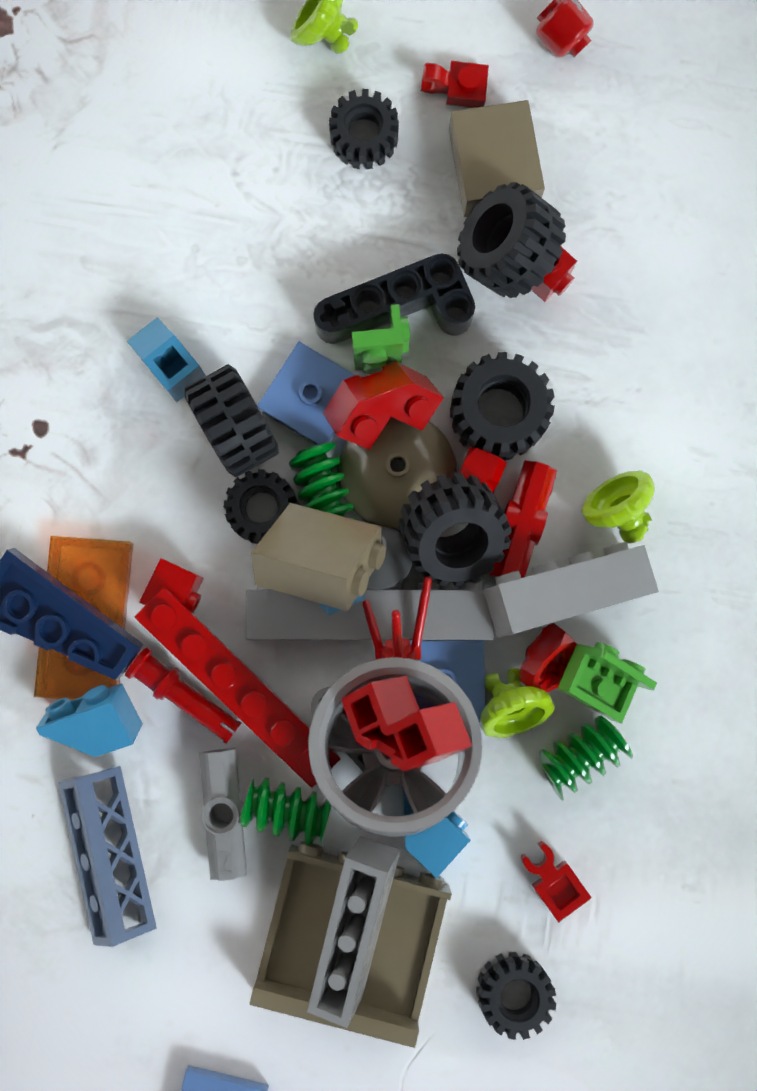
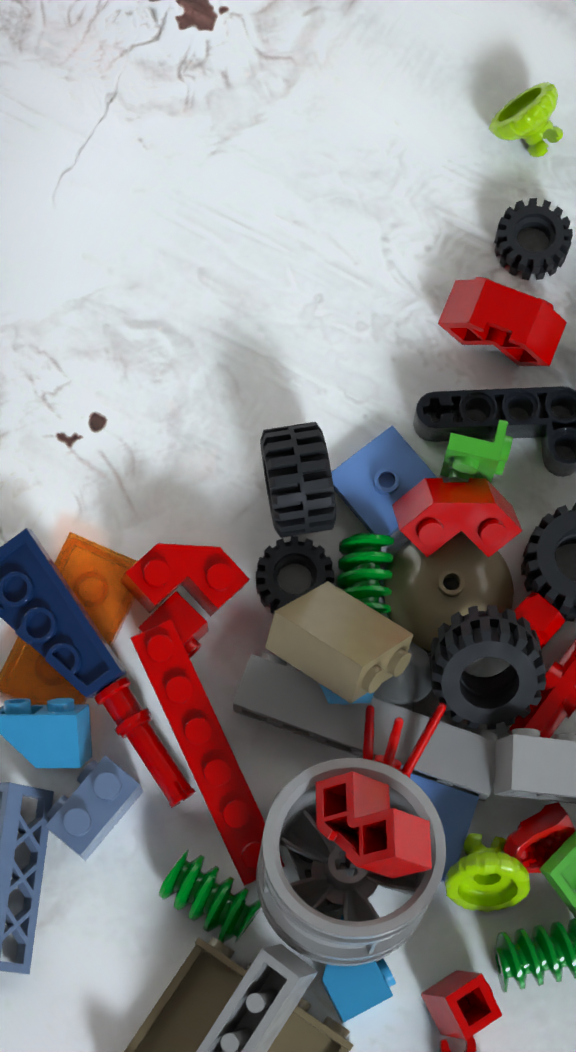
camera: 20 degrees right, 10 degrees down
dark azure slope [127,317,206,402] -> none
light grey piece [199,748,247,881] -> none
none -> sand blue brick [45,755,144,861]
none -> red brick [120,543,250,617]
none -> red brick [421,970,502,1040]
none -> red brick [438,277,567,366]

